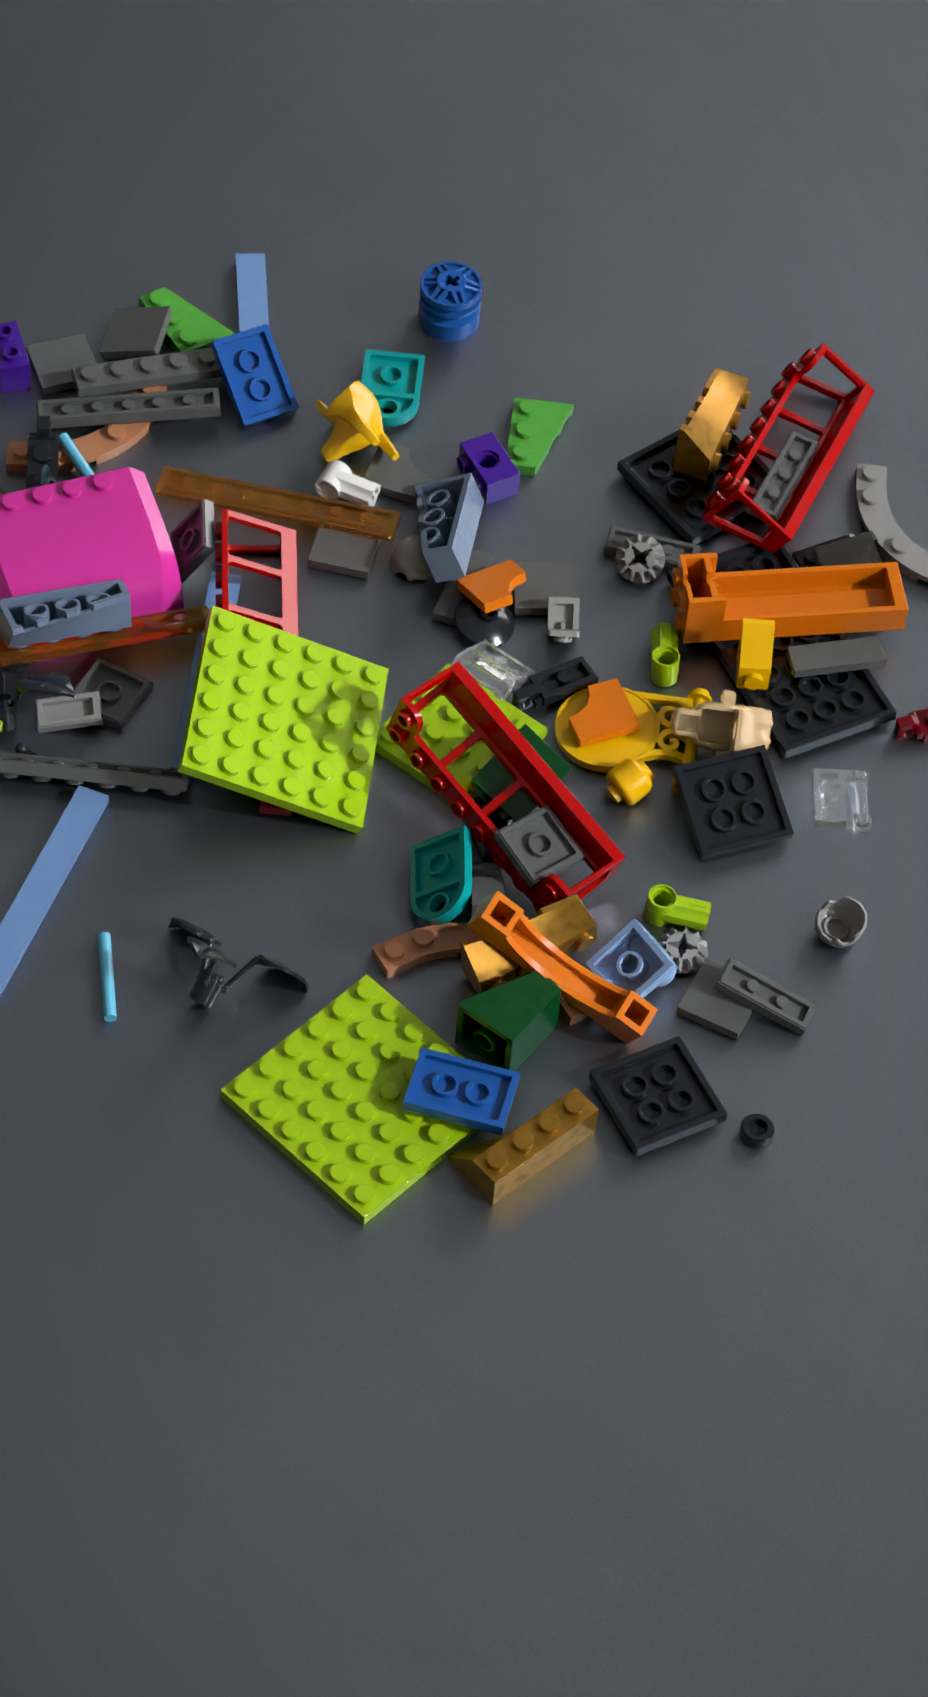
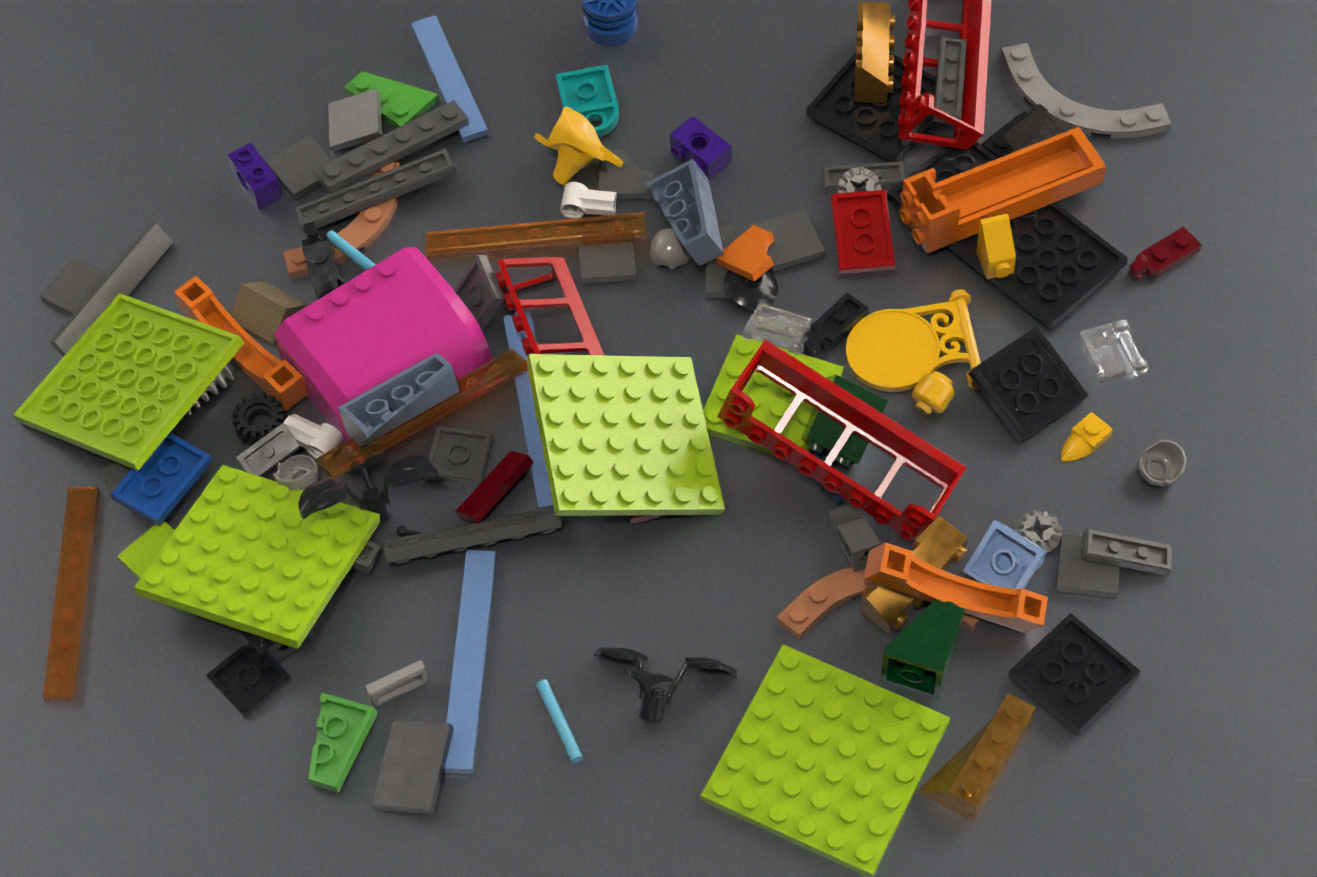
camera: 10 degrees left, 5 degrees up
light grey tile [35,691,103,733] -> none
blue plate [210,324,299,428] -> none
blue plate [402,1047,520,1135] -> none
teal plate [410,825,472,925] -> none
dark grey tile [493,804,585,889] -> none
bright green wing [507,397,574,476] -> none
light grey bracket [546,596,580,643] -> none
orange tile [569,678,640,748] -> none
lime piece [643,884,711,931] -> none
lime piece [650,622,680,687] -> none
tan piece [670,690,773,757] -> none
black tile [739,1114,775,1149] -> none
dark grey tile [786,636,886,678] -> none
none -> dark red tile [455,451,533,524]
none -> red tile [830,190,895,274]
none -> yellow plate [1061,411,1113,462]

